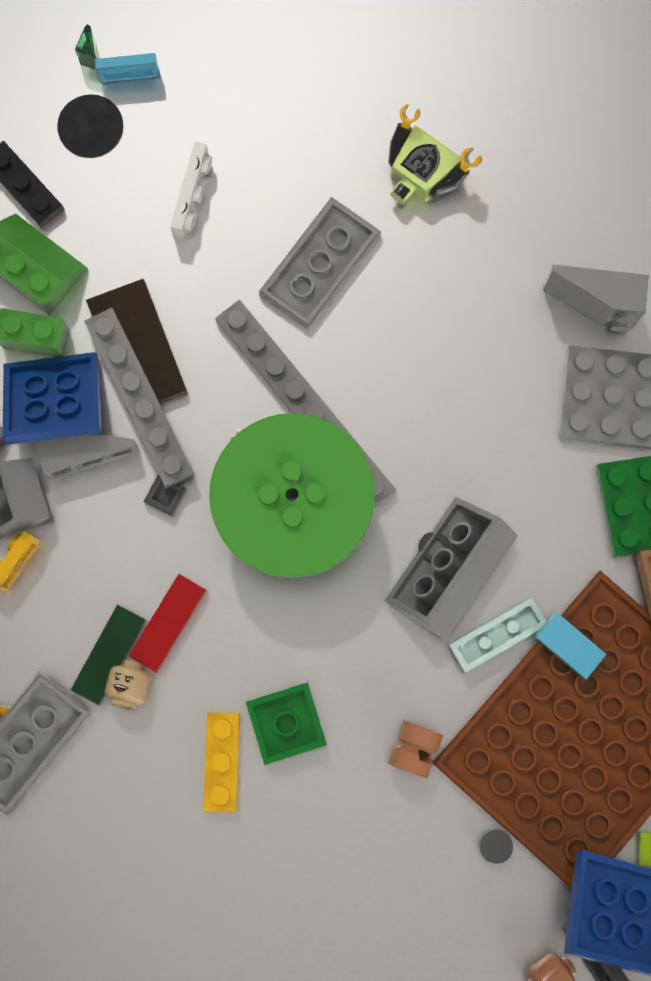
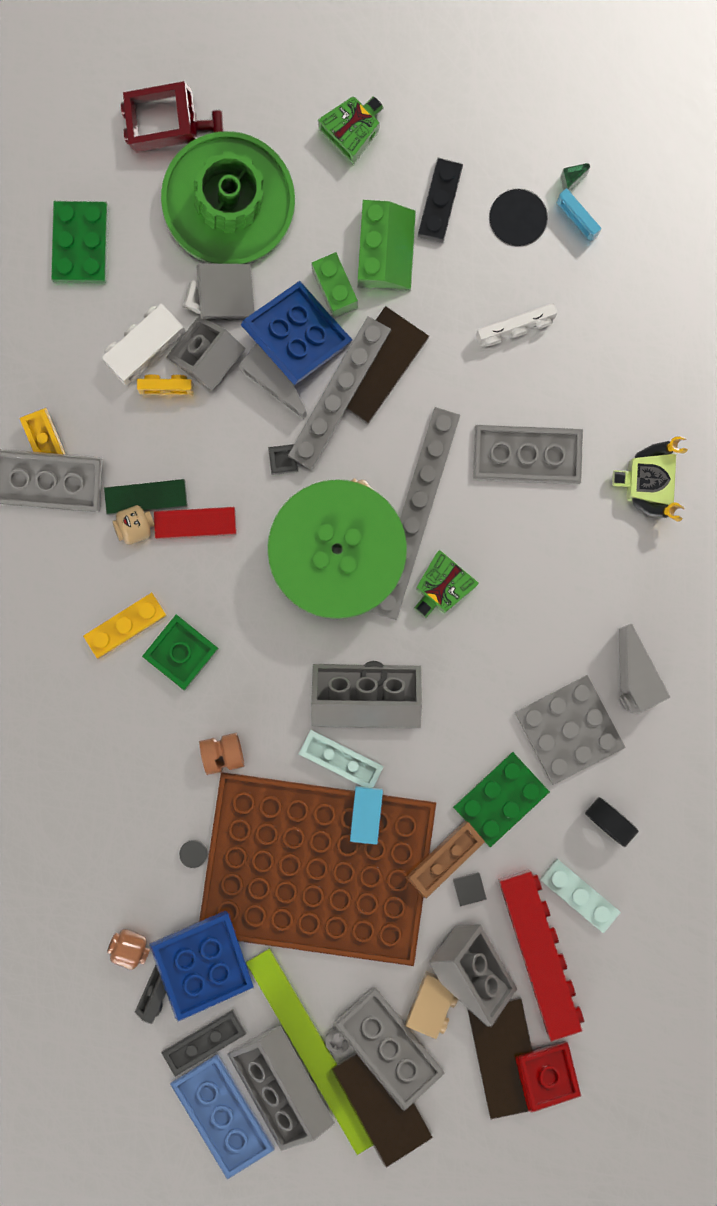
camera: 55 degrees right, 5 degrees up
none -> bright green torso [414,550,479,618]

